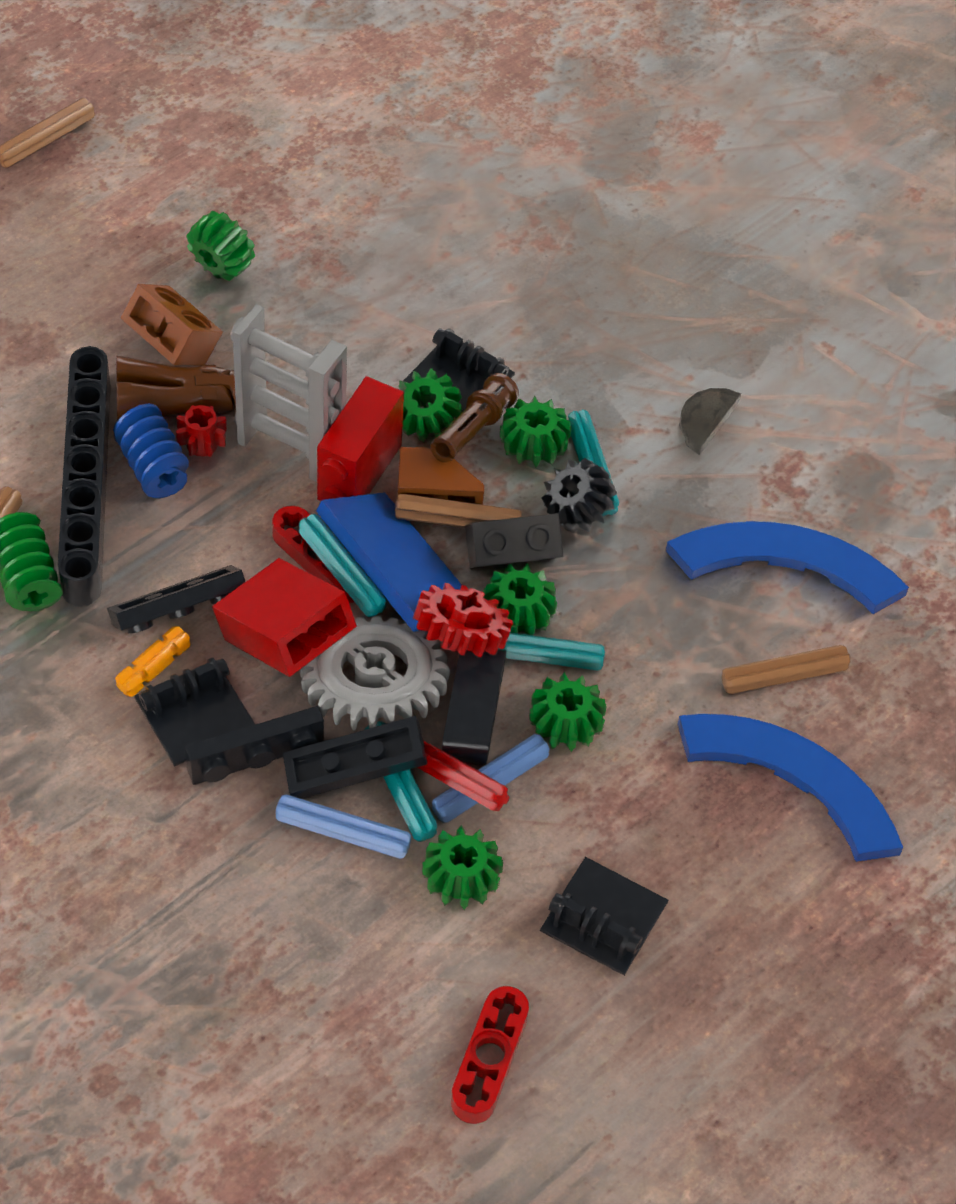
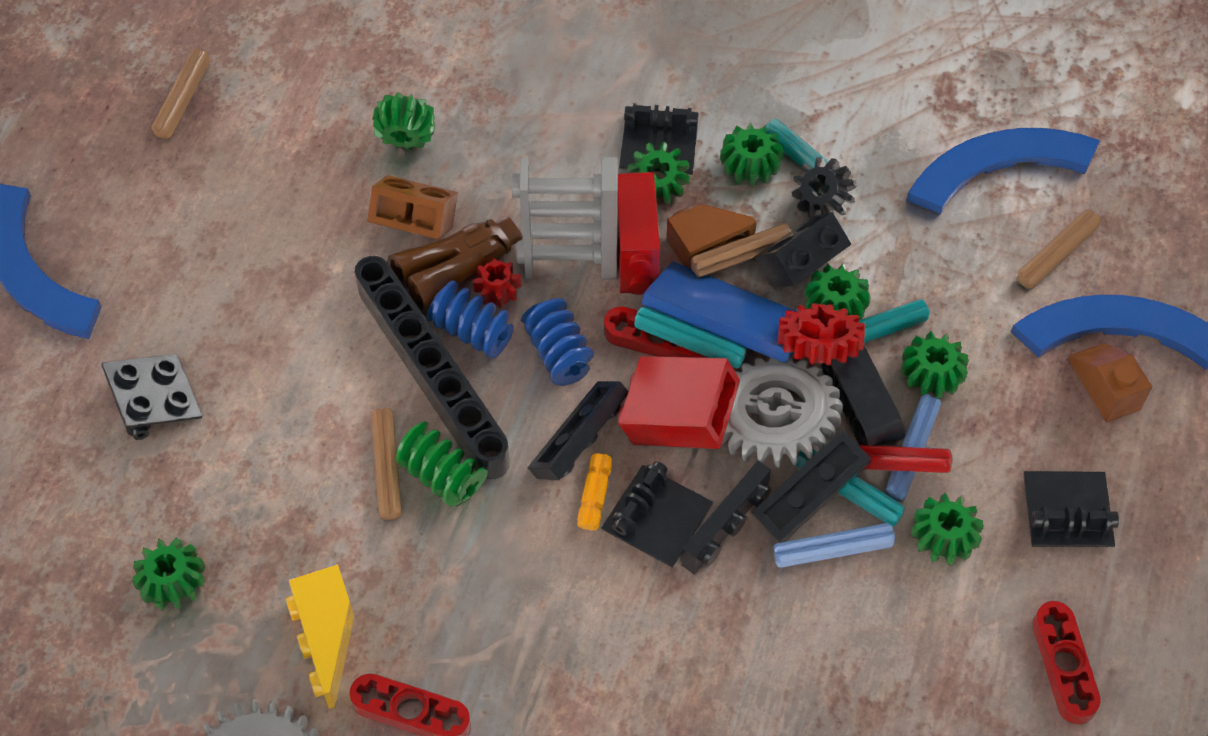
camera: 25 degrees left, 5 degrees up
reddish brown pin [431,373,519,462] -> none
clear smoke tile [679,388,742,455] -> none
none -> blue piece [520,298,594,386]
none -> dark orange slope [1068,343,1153,423]

